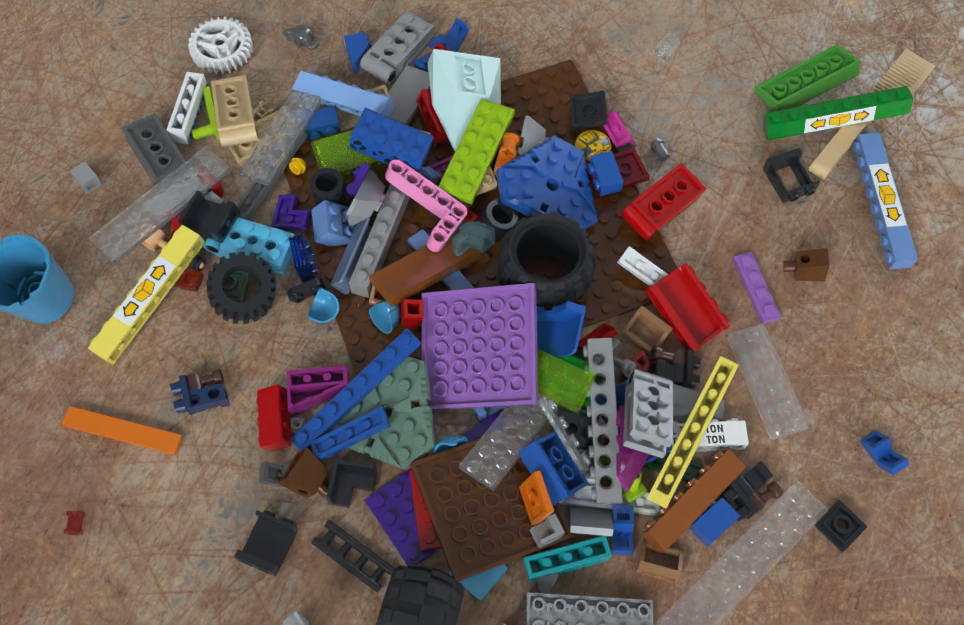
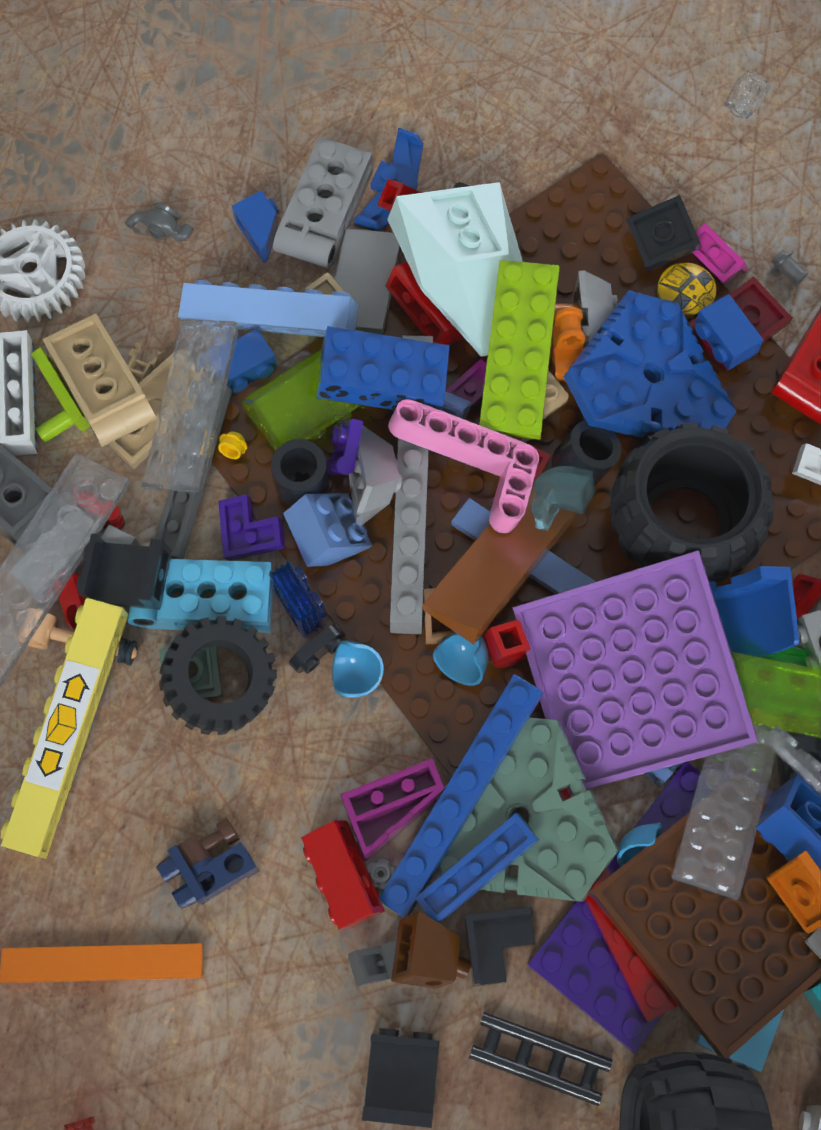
camera: 15 degrees left, 5 degrees up
clear red plate [173,270,204,292] -> none
sand blue panel [330,218,372,295] -> none

